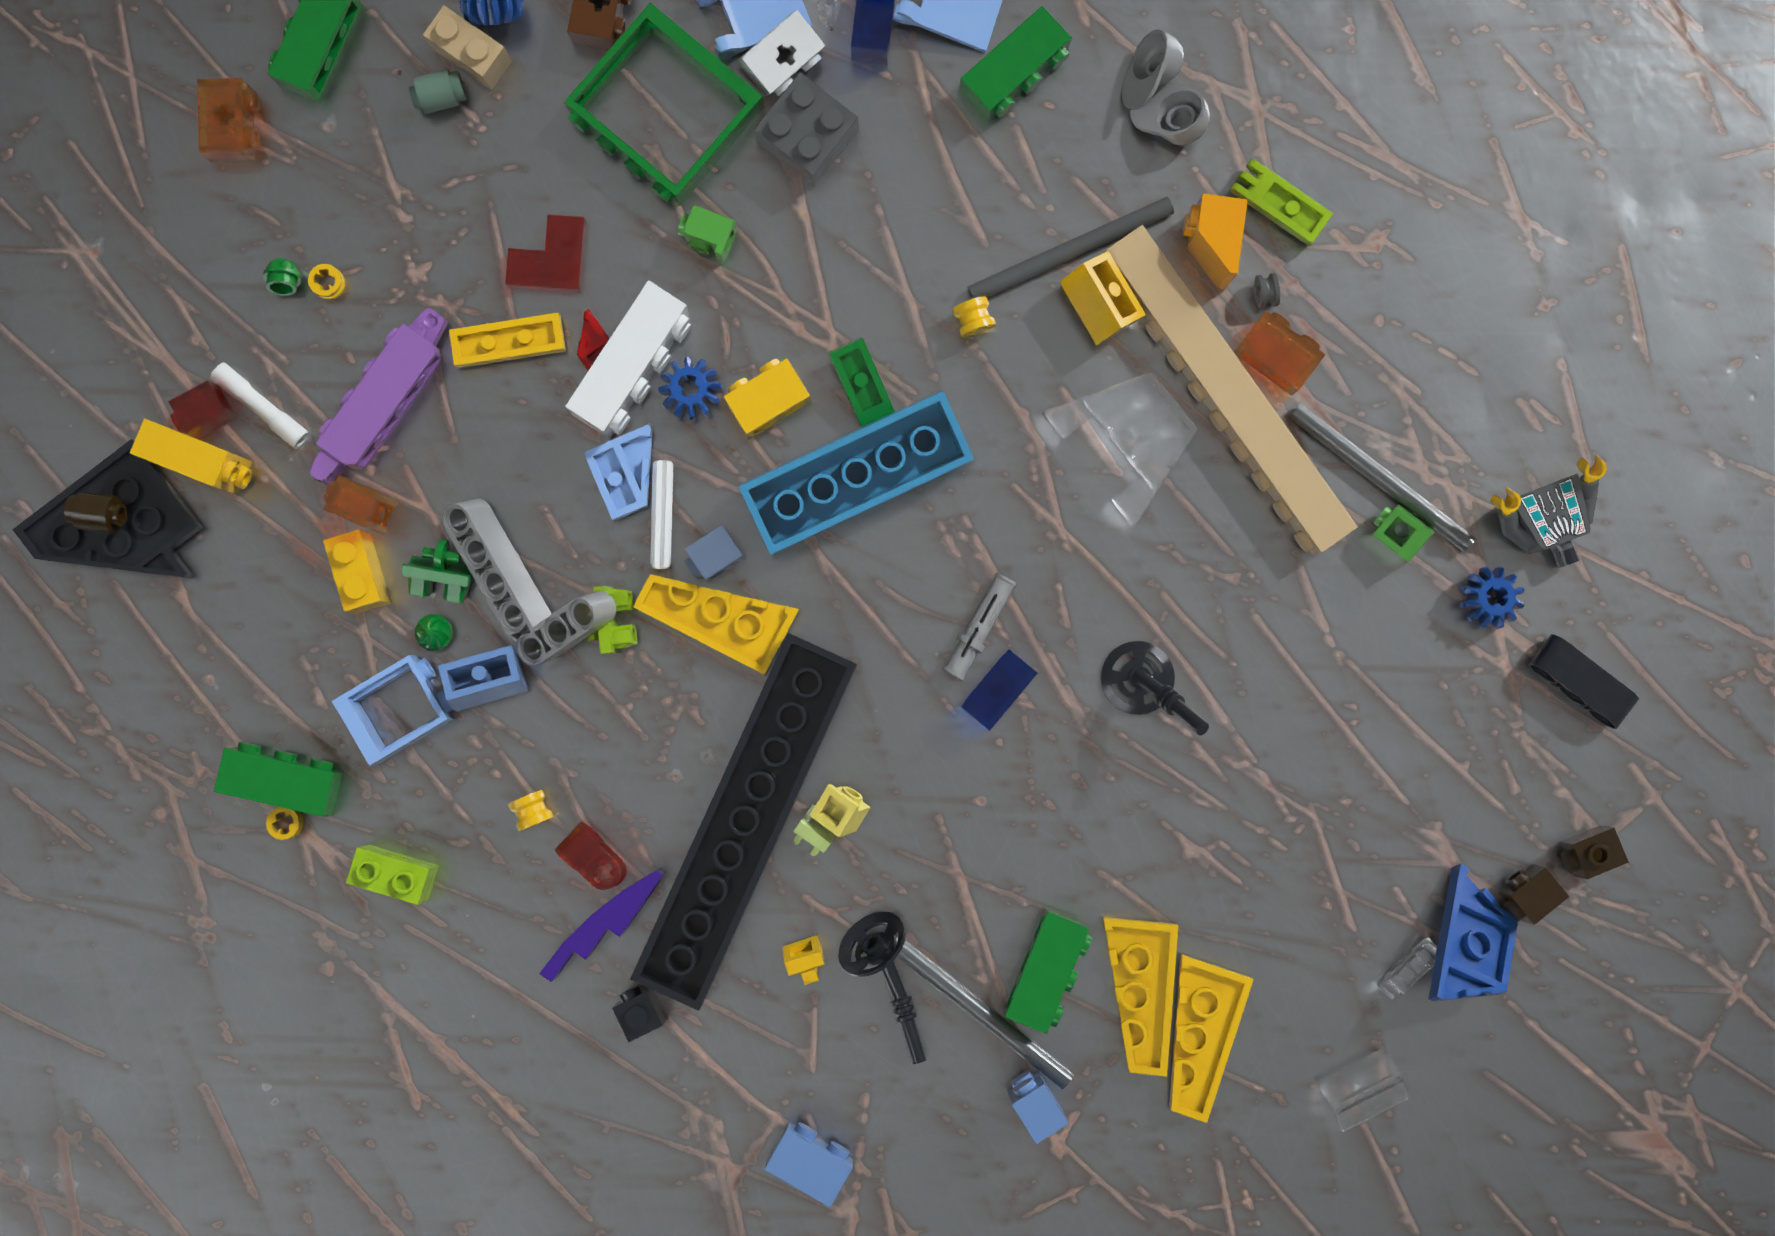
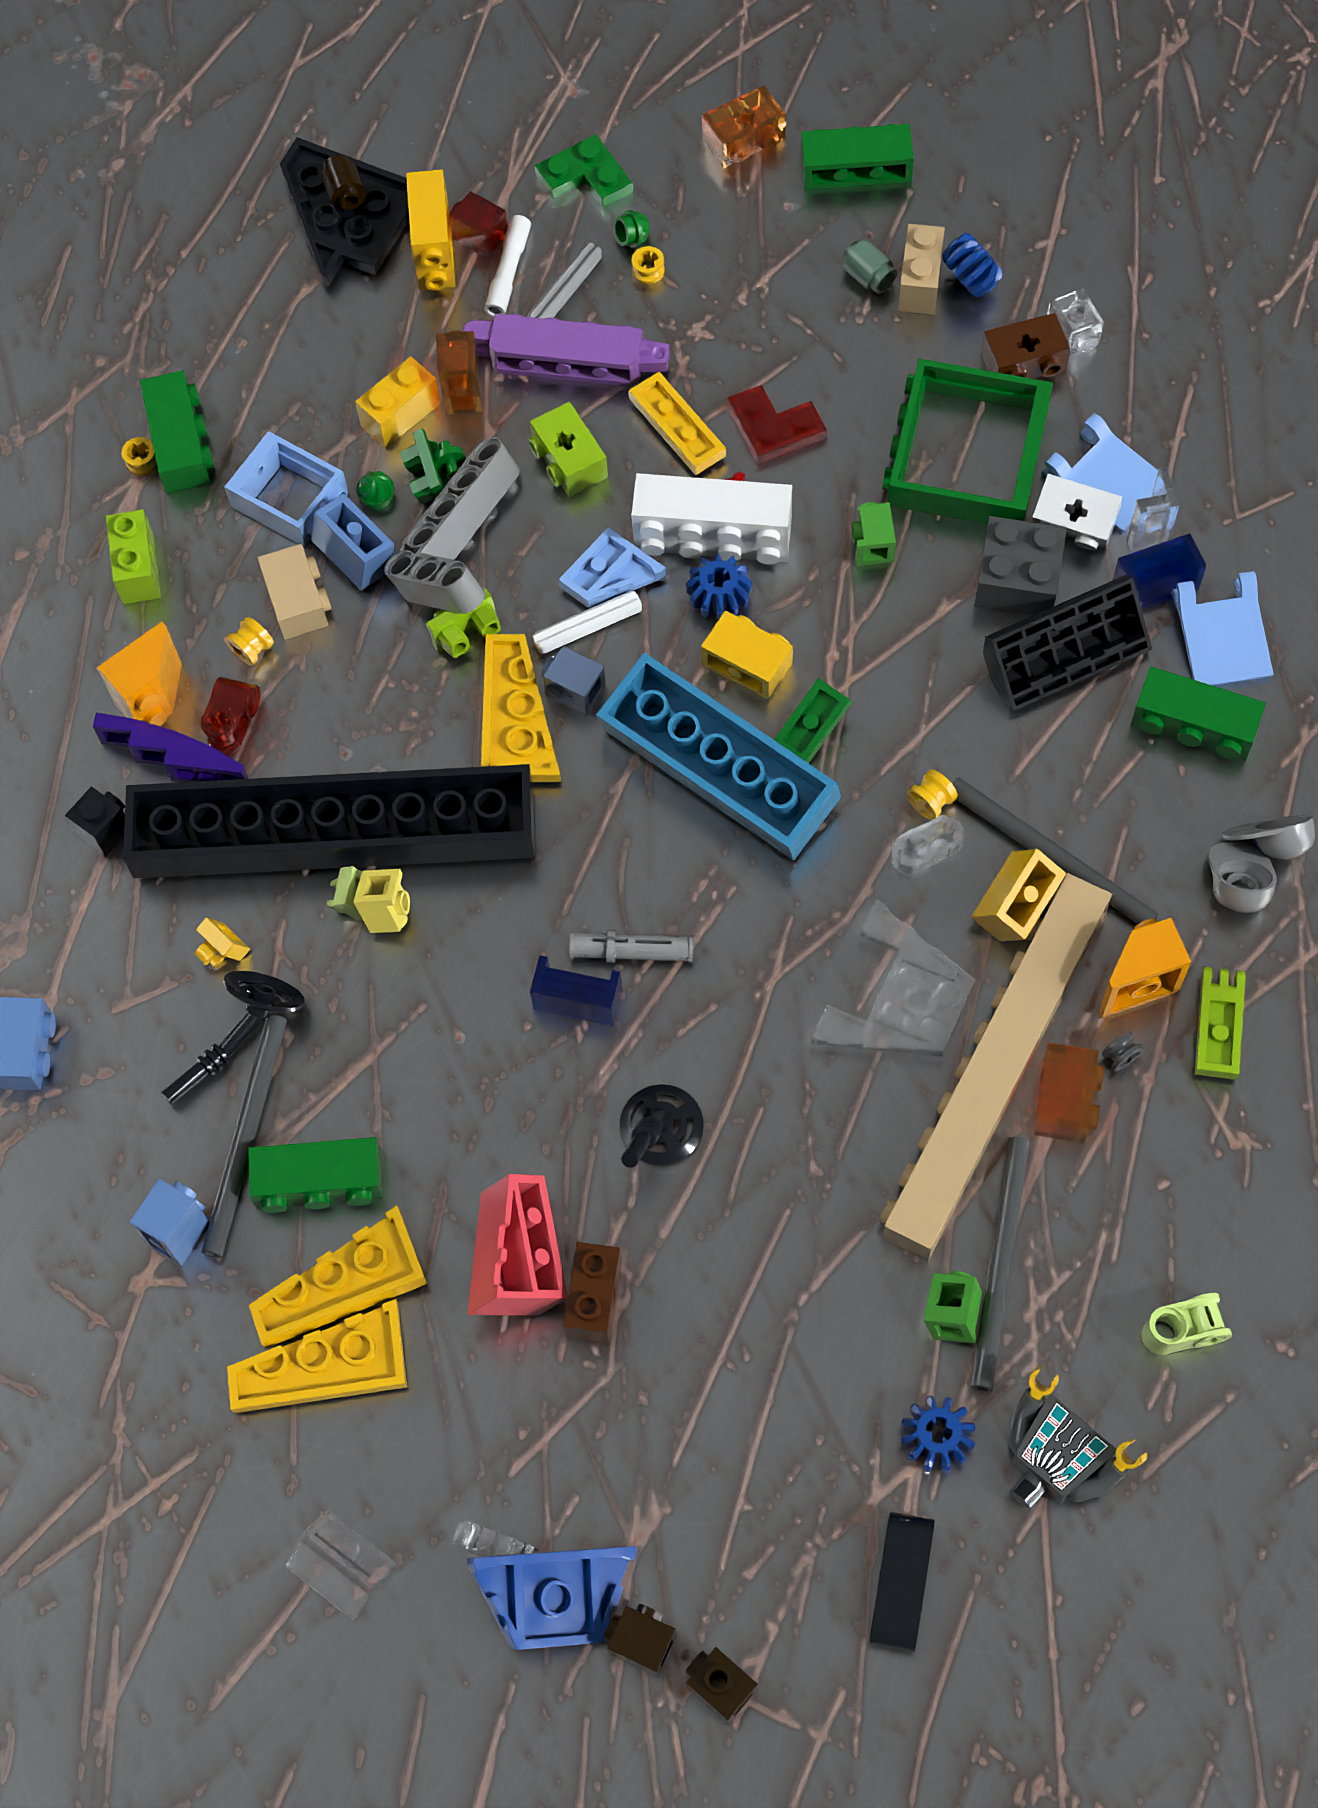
camera: 70 degrees right, 20 degrees down
none -> light orange slope [97,621,182,726]
none -> tan brick [257,543,332,640]
none -> coral wedge [467,1174,568,1316]
none -> light grey axle [527,242,602,319]
none -> lime brick [528,401,608,497]
none -> green plate [534,134,633,208]
none -> reddish brown brick [563,1242,622,1345]
none -> clear beam [891,816,964,874]
none -> black piece [983,575,1152,711]
none -> yellowish green piece [1141,1292,1232,1355]

